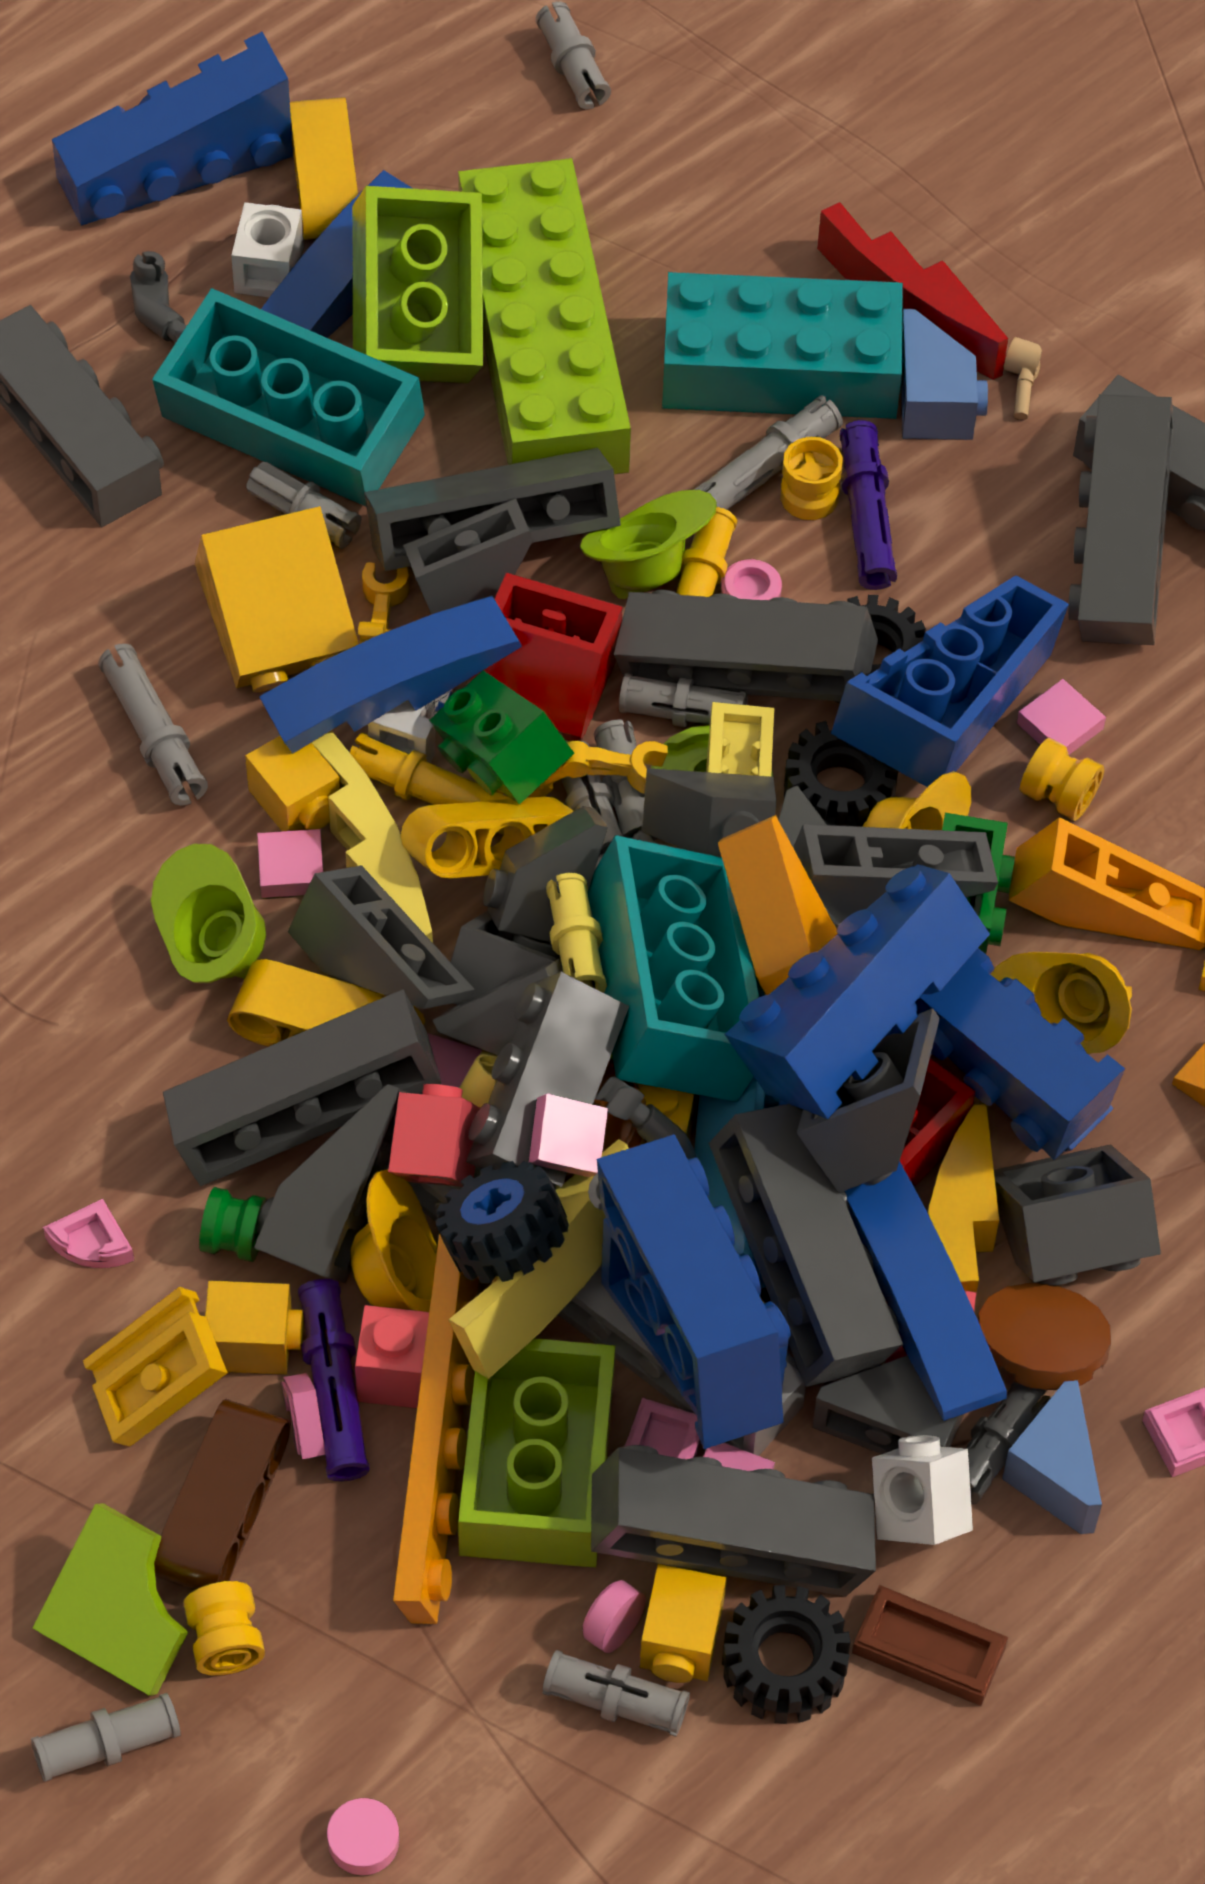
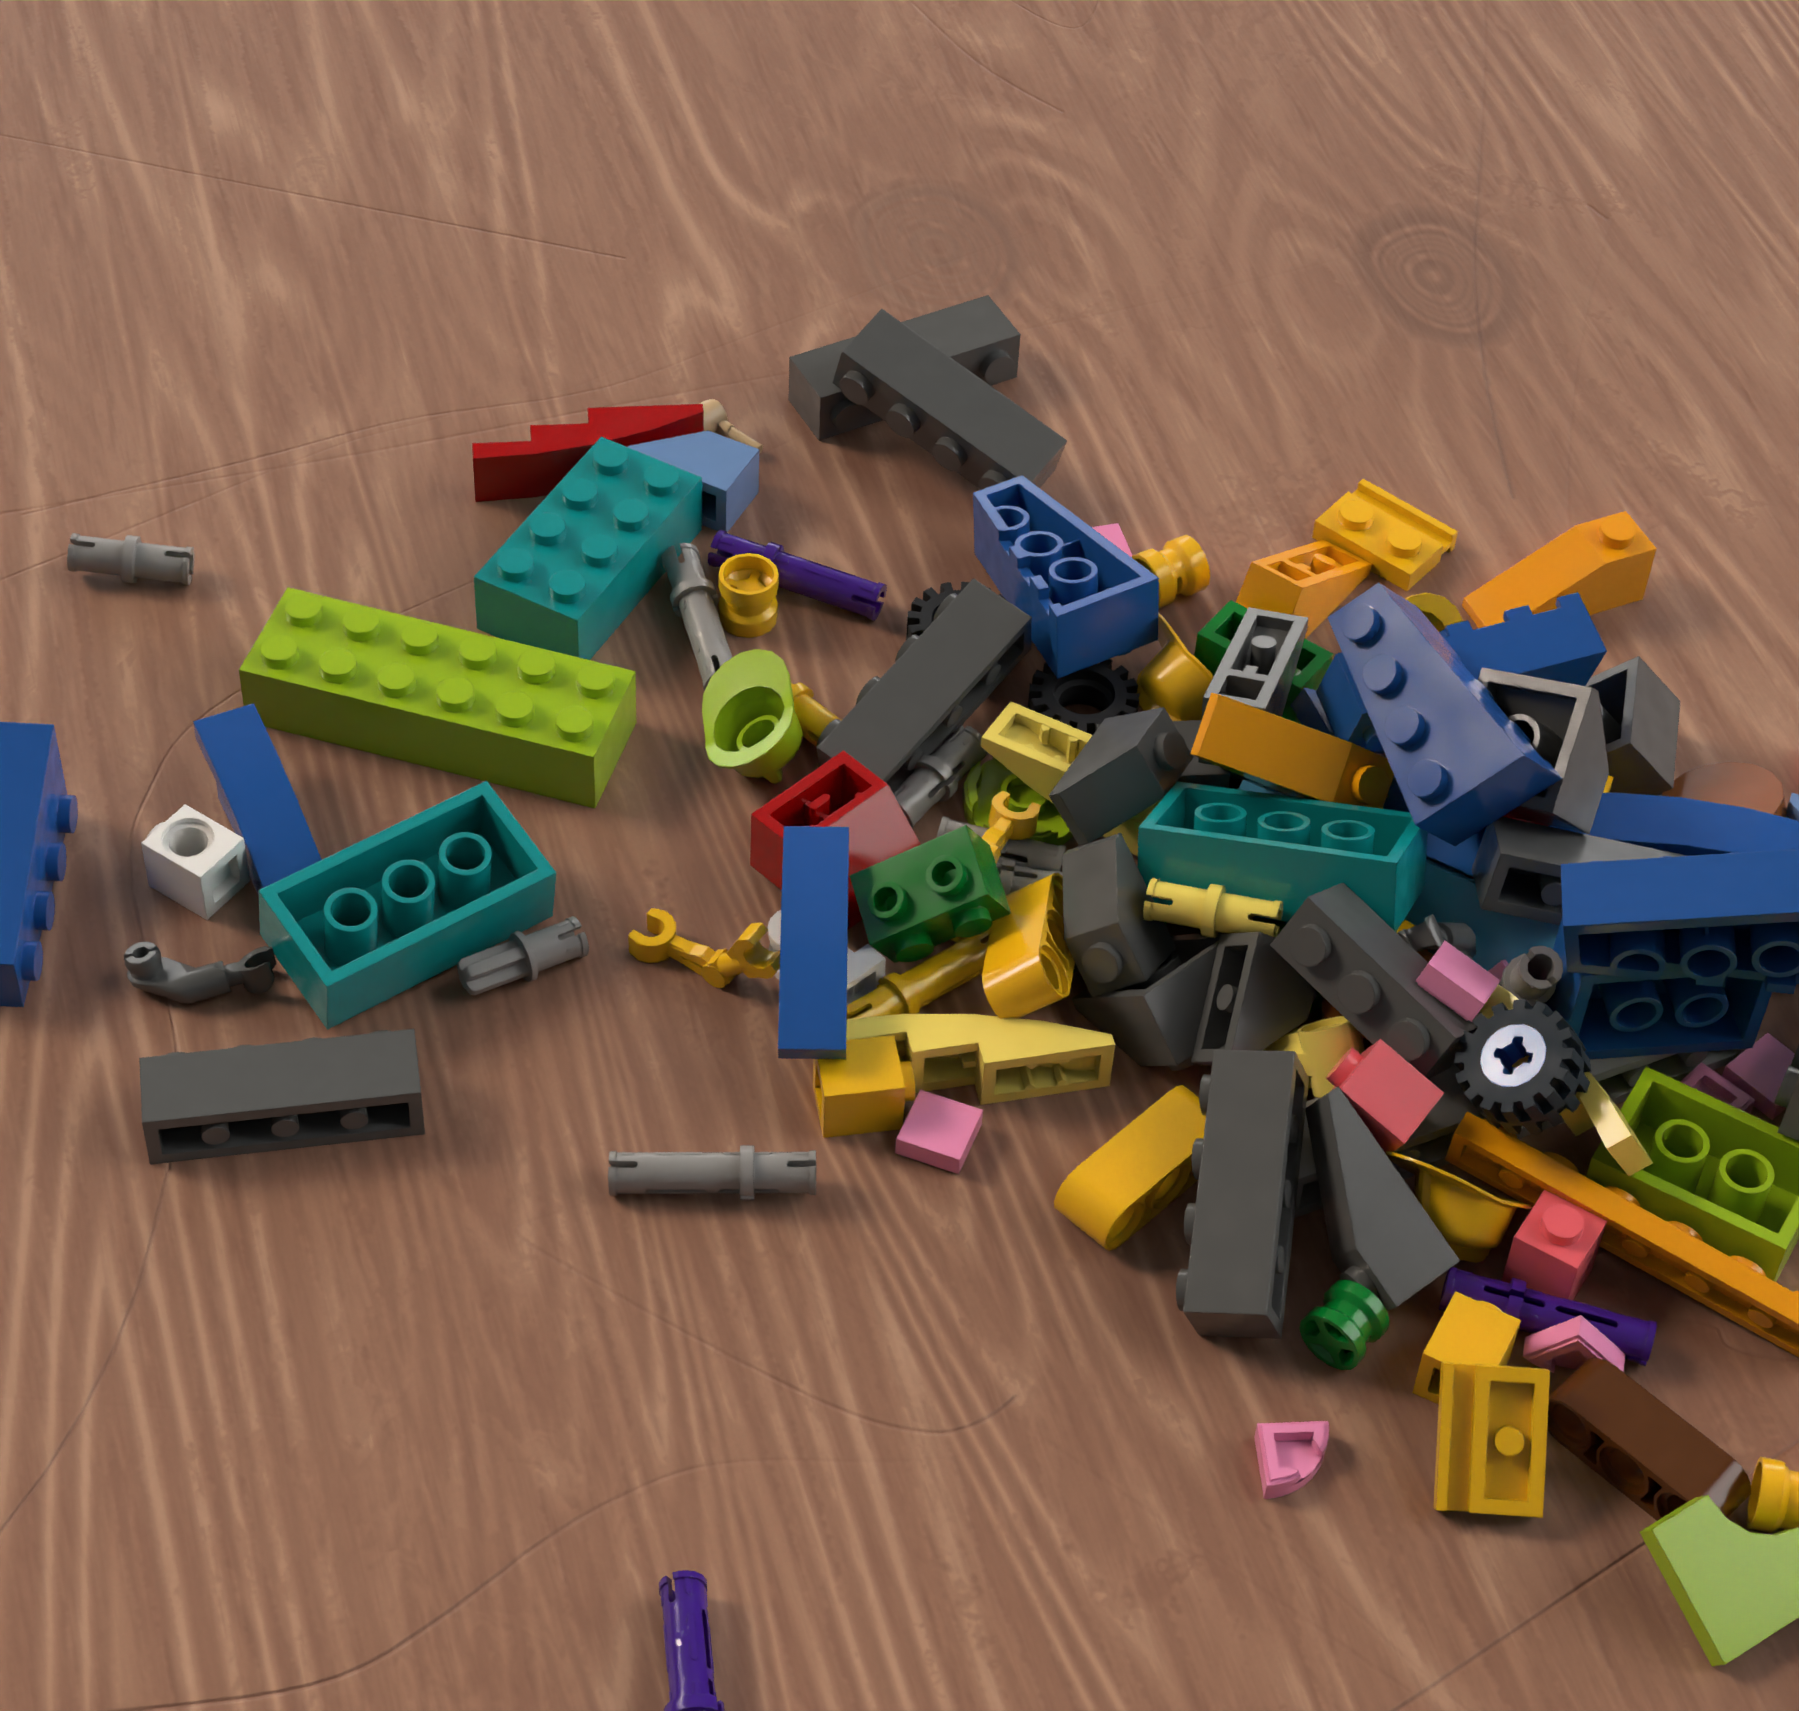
camera: 65 degrees left, 10 degrees down
lime piece [151,844,266,983] -> none
yellow slope [195,506,359,692] -> none
dark grey slope [288,865,475,1009] -> none
yellow beam [290,97,358,240] -> none
lime brick [352,186,483,383] -> none
dark grey brick [364,448,621,571] -> none
dark grey slope [403,498,533,614] -> none
bright pink tile [721,559,782,600] -> none

